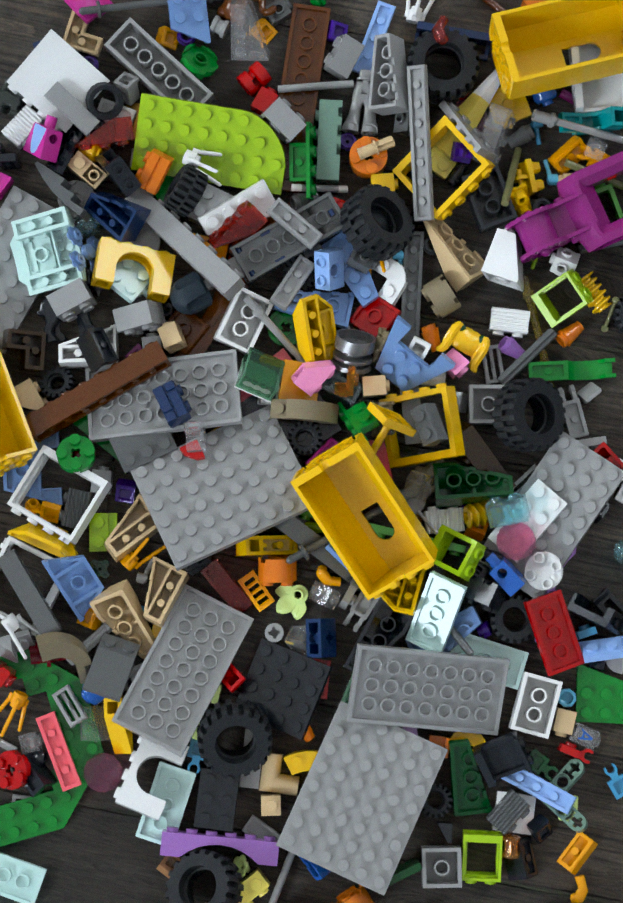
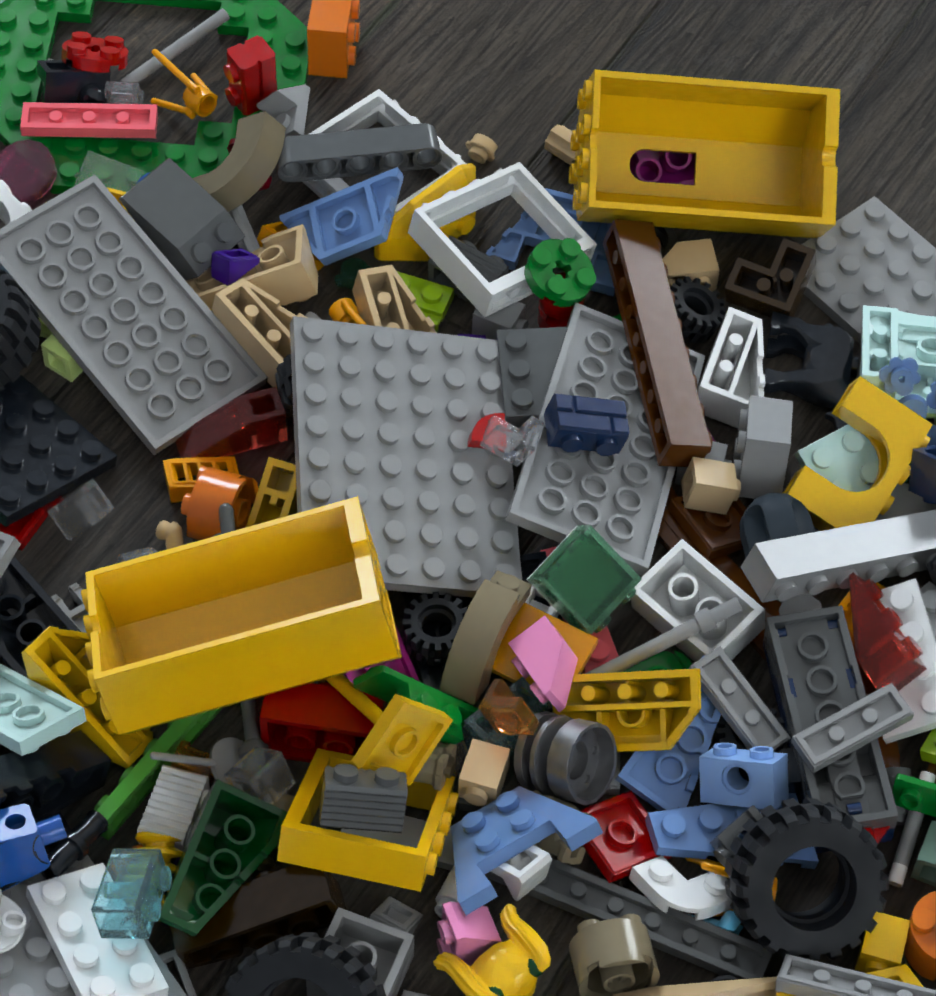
camera: 105 degrees right, 30 degrees down
white plant [0,612,40,659] -> none
light orange plate [25,498,62,524] -> none
light grey brick [46,278,97,322] -> none
light grey tile [52,684,89,728] -> none
black panel [76,327,119,373] -> none
red slope [222,663,246,693] -> none
light grey wheel [265,623,284,642] -> none
yellowish green plate [275,584,309,620] -> none
dark blue brick [306,618,337,658] -> none
orange cone [420,323,441,352] -> none
lime window [433,524,486,581] -> none
clear pink tile [496,521,536,561] -> none
none -> tan arm [156,520,184,550]
none -> dark purple slope [211,248,260,285]

